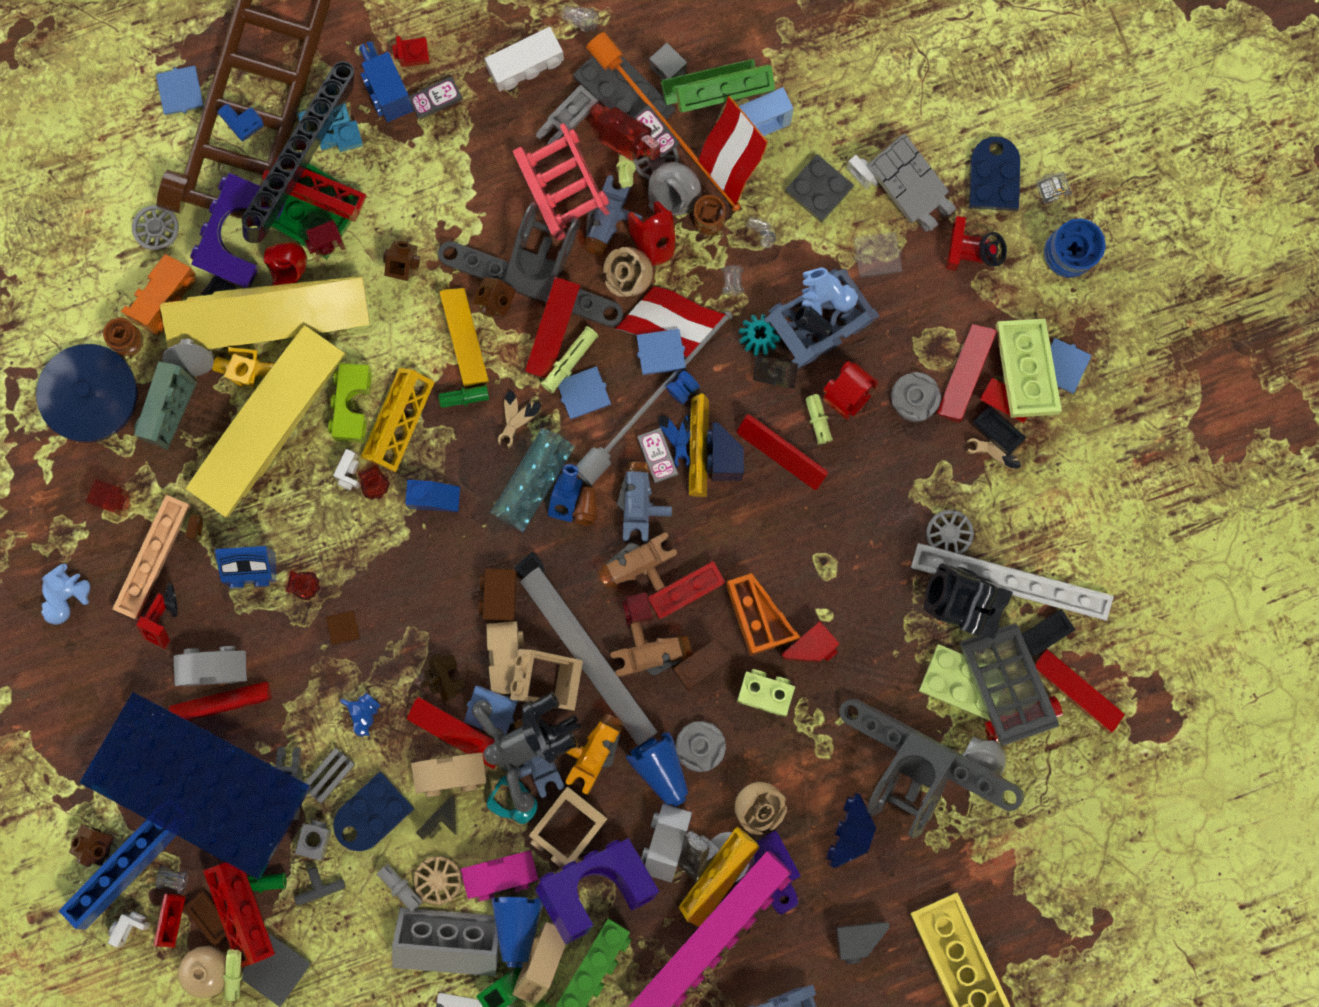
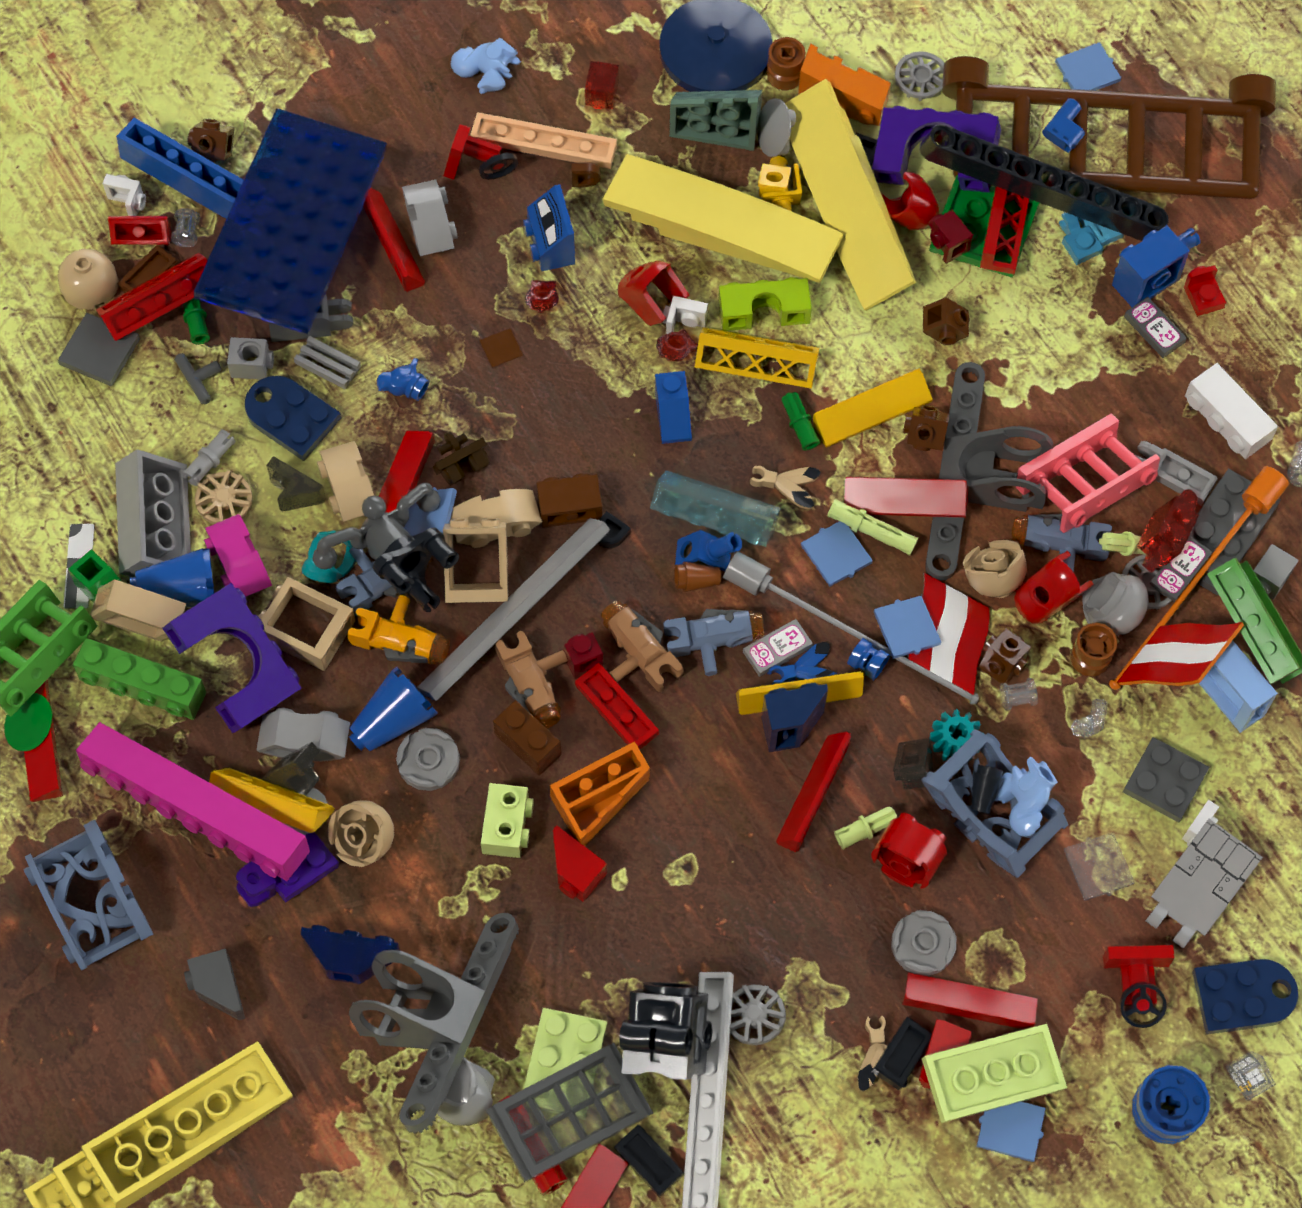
camera: 80 degrees right, 15 degrees down
yellowish green axle [223,949,243,1001] -> none
none -> red piece [617,260,690,326]
none -> reddish brown brick [979,628,1031,686]

